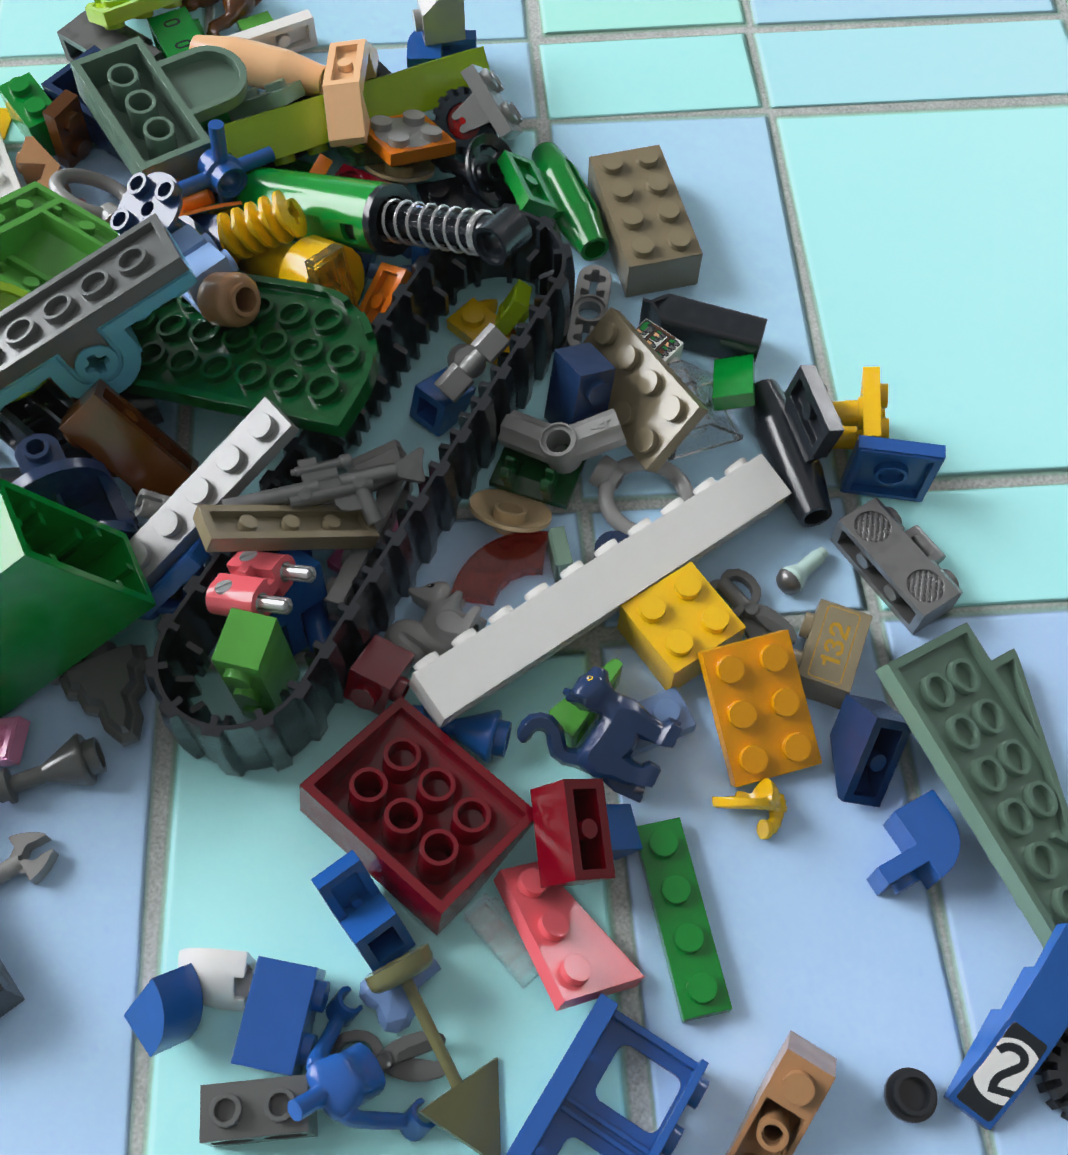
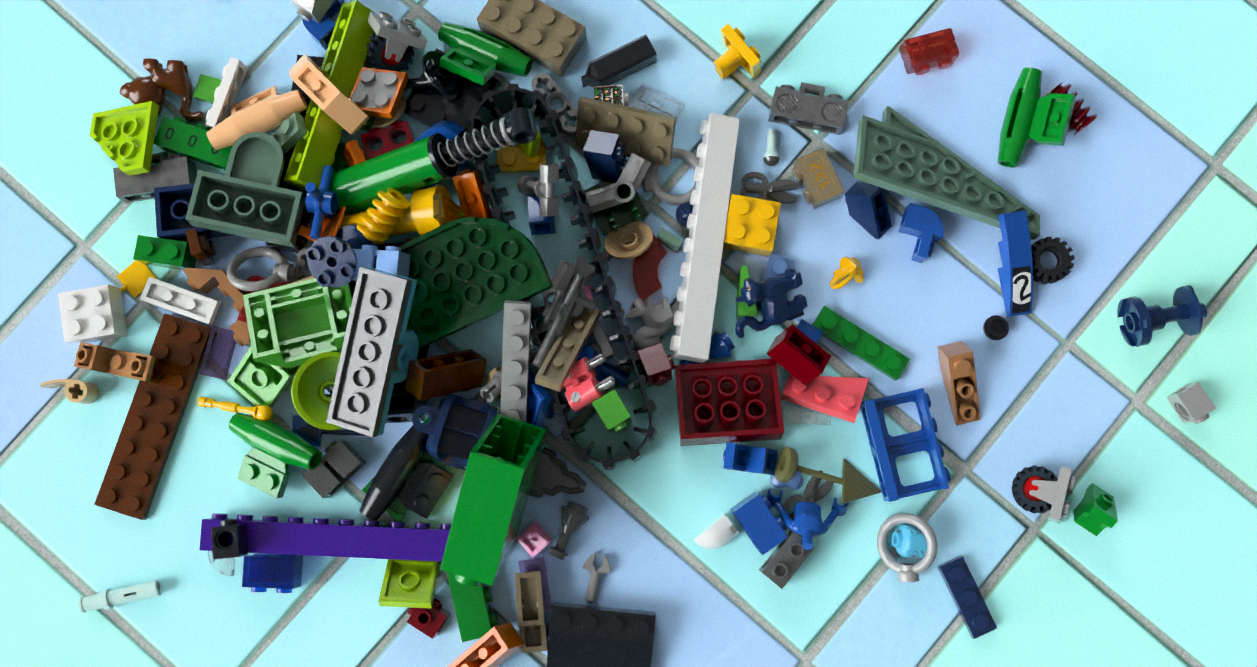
camera: 40 degrees left, 20 degrees up
blue brick [124,963,203,1057] -> none
medium nougat head [197,272,261,328] -> none
light orange plate [697,630,822,787] -> none
green tile [712,354,755,411] -> none
black plate [750,365,845,527] -> none
blue tile [840,435,946,502] -> none

